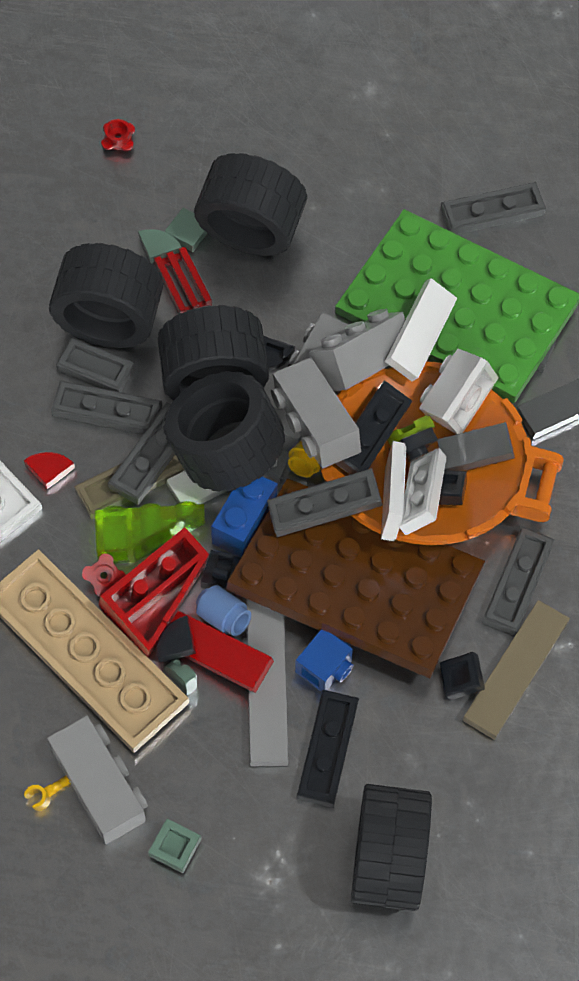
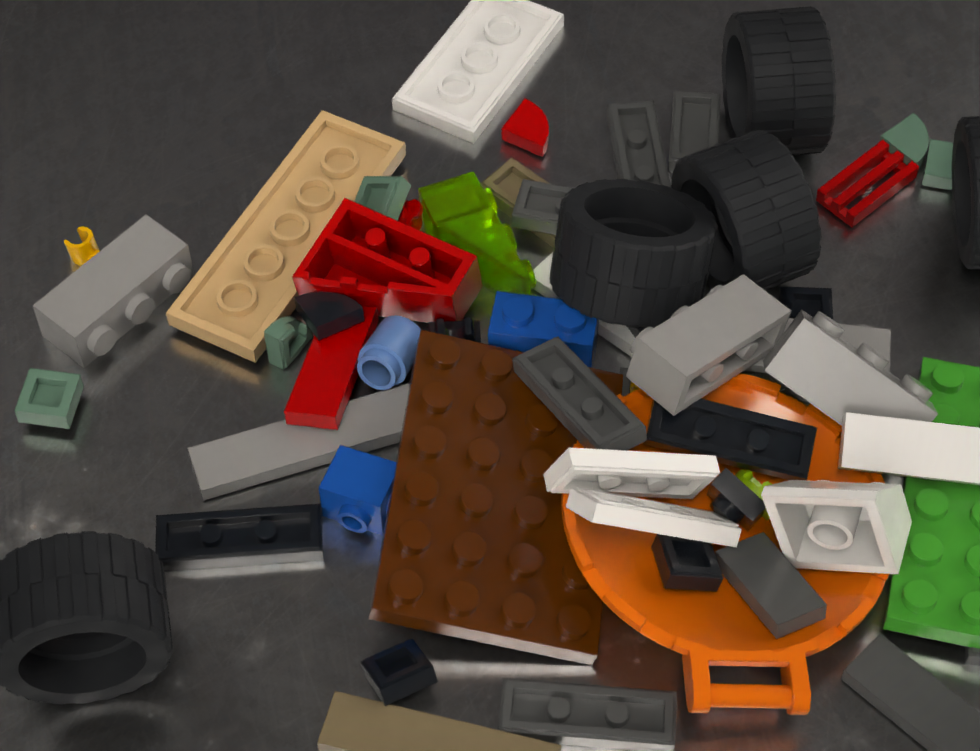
camera: 75 degrees right, 10 degrees down
none -> sand green tile [354,176,411,221]

